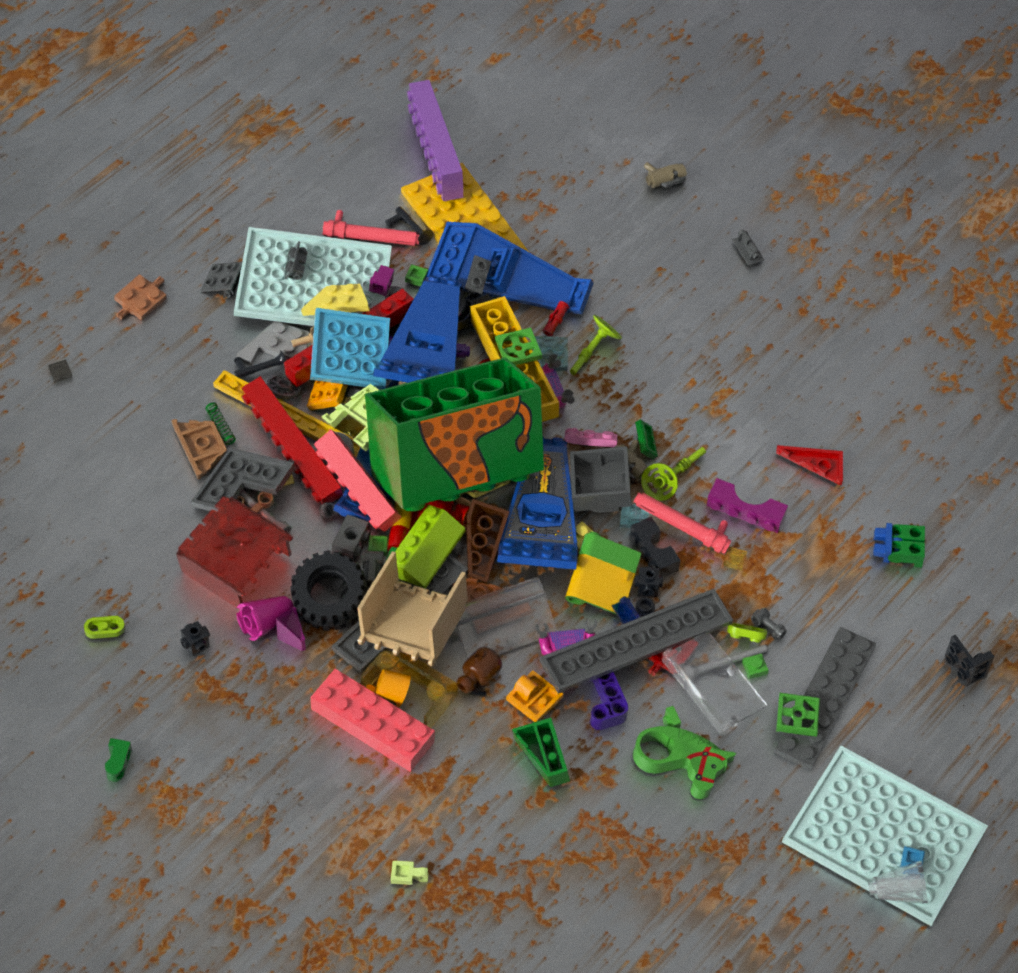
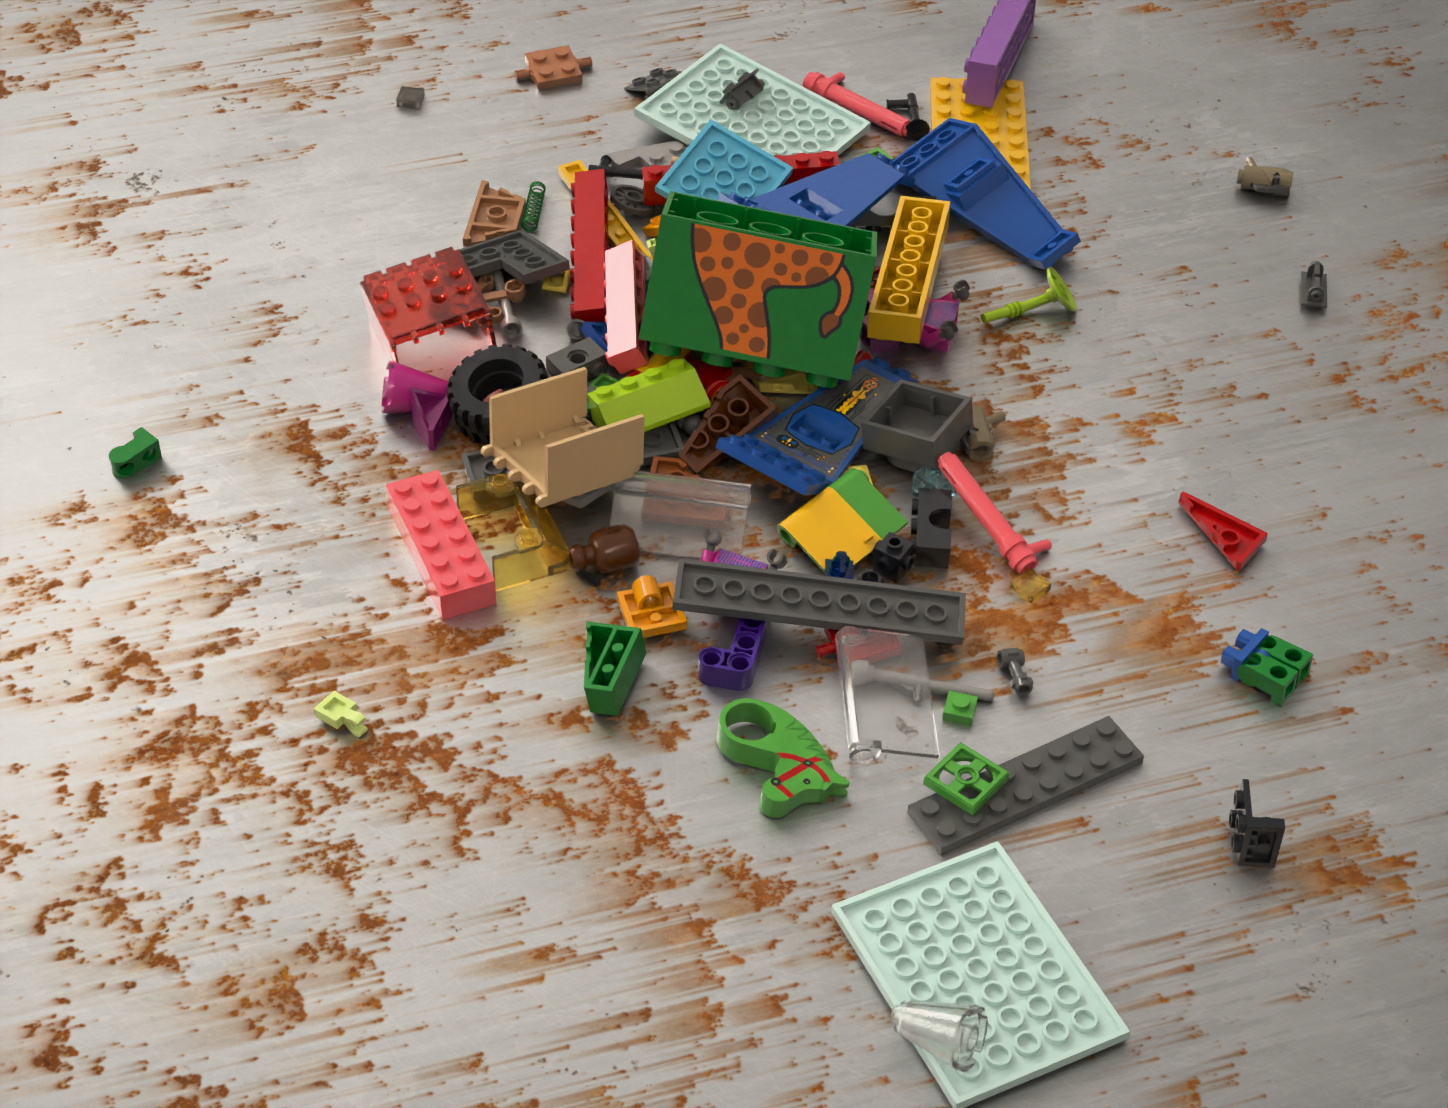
camera: 35 degrees right, 10 degrees down
lime plate [84,616,125,639] -> none
black brick [180,621,210,657] -> none
light yellow wing [301,284,370,316] -> none
light orange hat [366,669,411,708] -> none
magenta brick [369,265,394,296] -> none
dark grey hinge [465,255,491,295] -> none
bright green piece [495,328,542,365] -> none
clear light blue plate [532,336,568,371] -> none
red pin [542,301,569,337] -> none
bright pink hinge [564,427,617,448] -> none
green plate [635,419,658,460] -> none
lime dish [641,447,706,501] -> none
bright green plate [663,706,681,728] -> none
magenta arch [706,478,788,533] -> none
lime plate [727,623,768,643] -> none
dark azure tile [900,846,925,873] -> none

